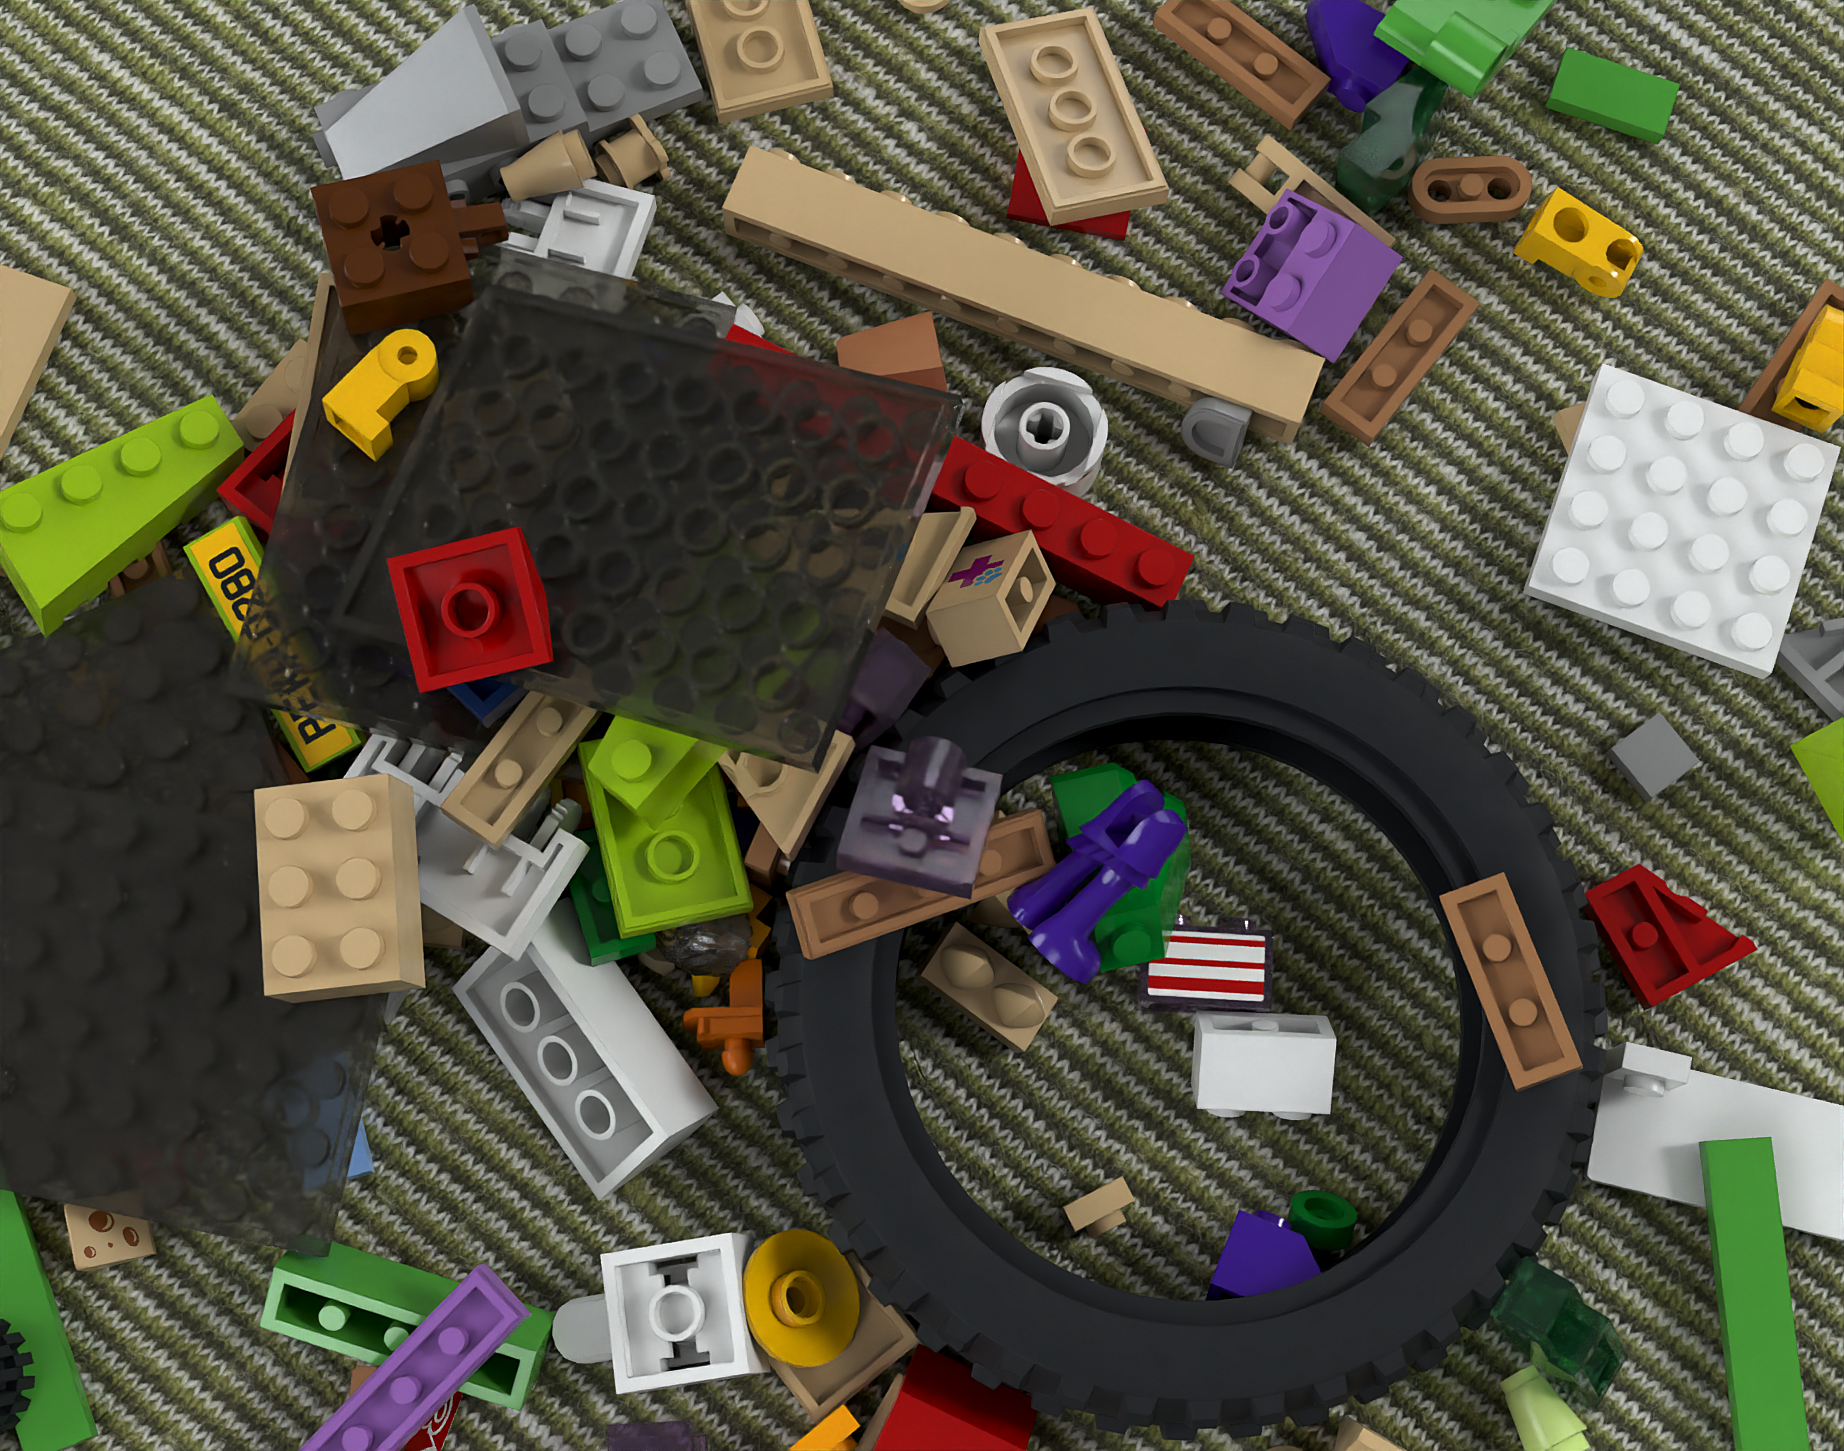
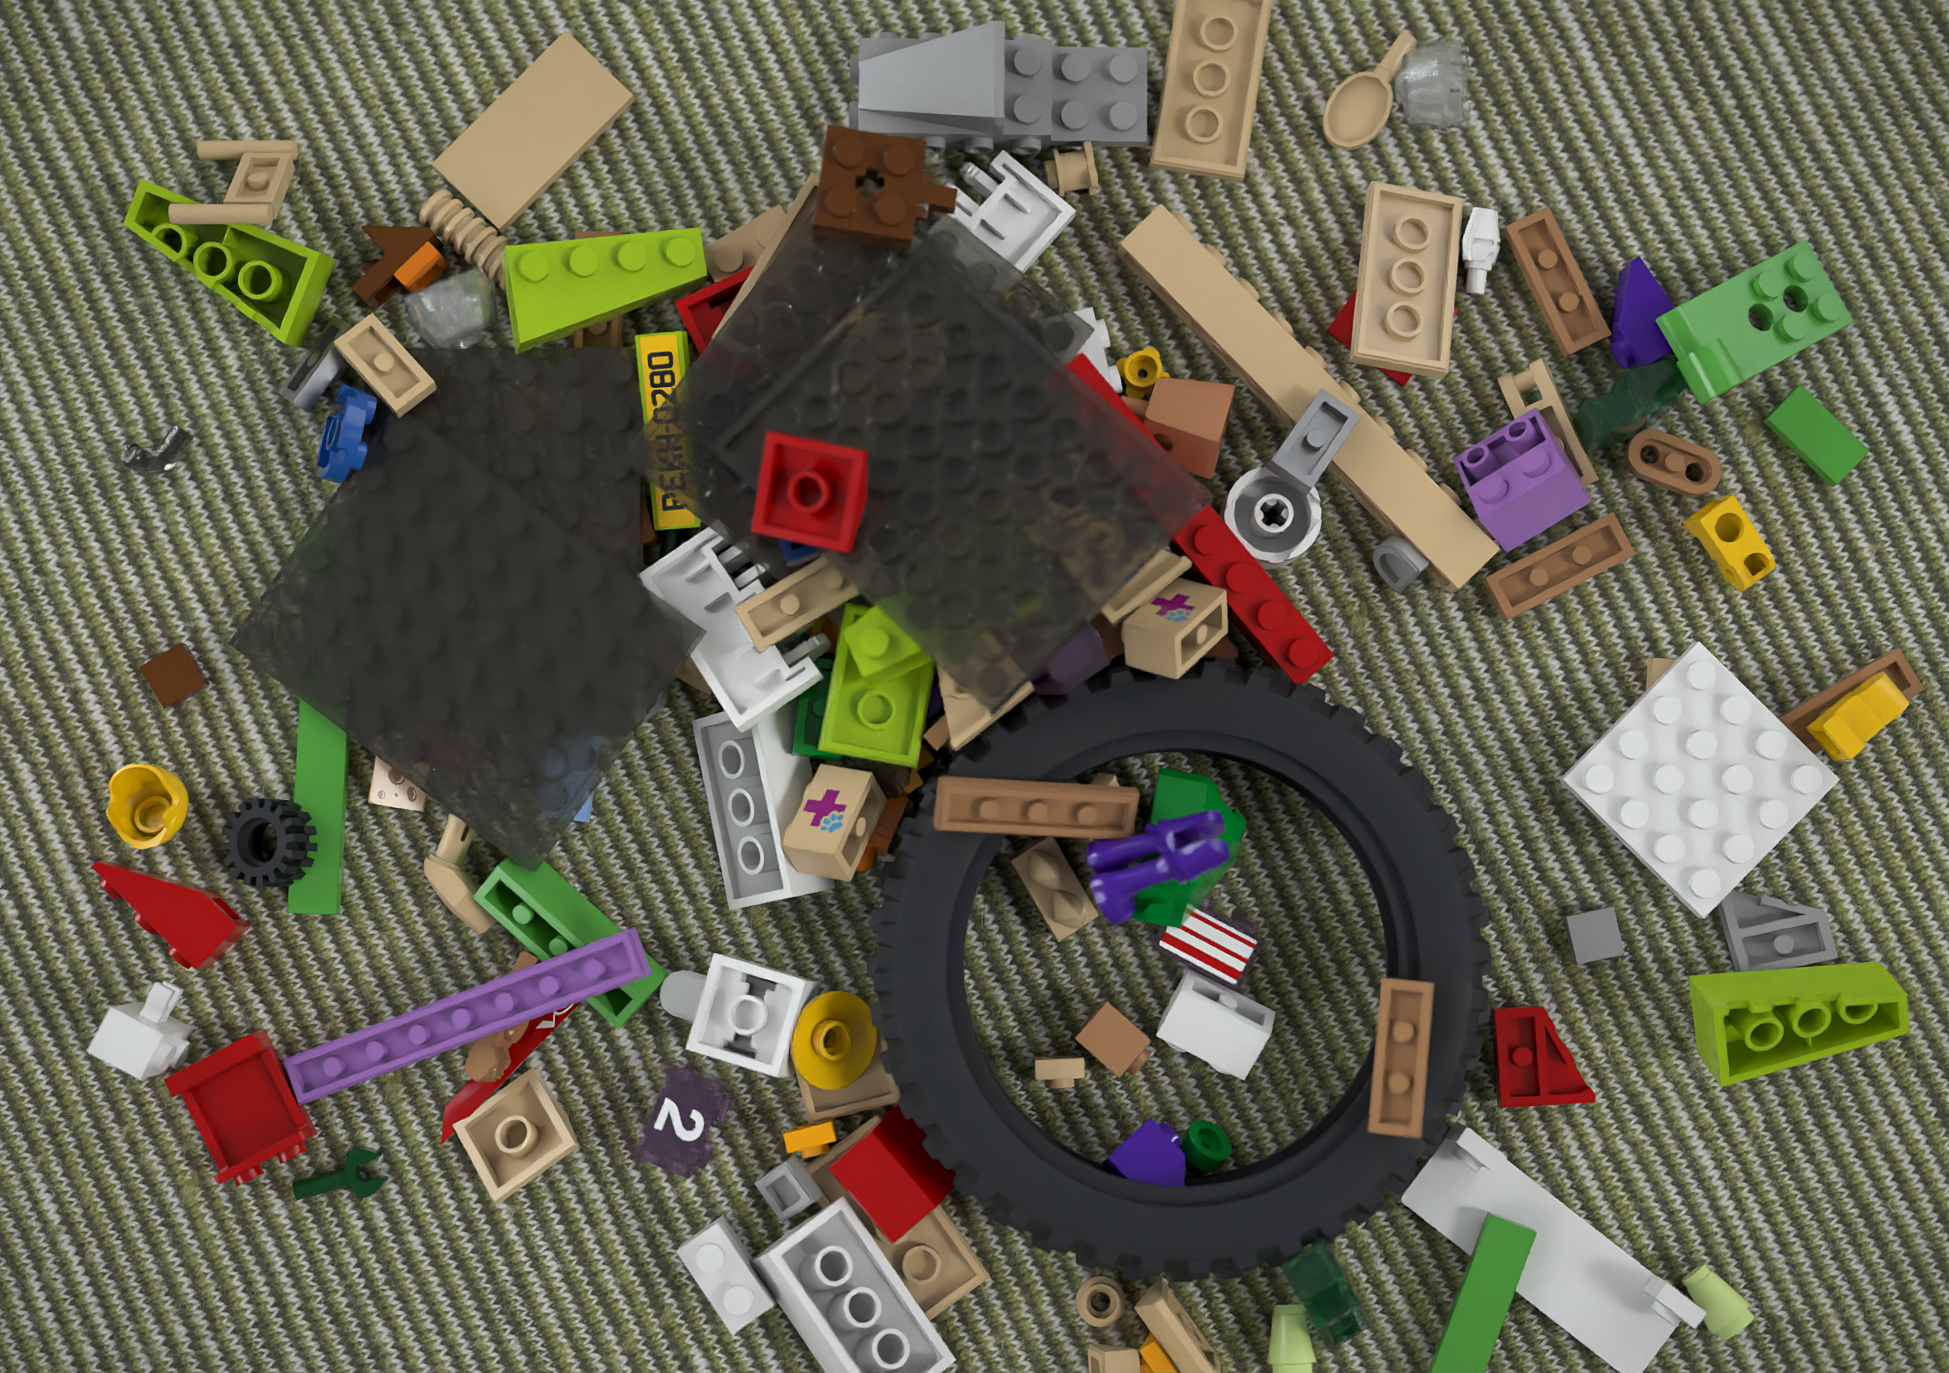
camera: 25 degrees right, 10 degrees up
tan brick [254,773,426,1003] -> none
yellow leg [322,329,439,462] -> none
tan cone [500,129,597,203] -> none
clear purple plate [836,736,1003,900] -> none
none -> tan arm [423,813,497,934]
none -> tan brick [782,764,887,882]
none -> medium nougat brick [1073,999,1151,1078]
none -> yellow plate [1116,347,1170,399]
none -> flat silver plate [1266,389,1361,495]
none -> white piece [1462,207,1501,295]

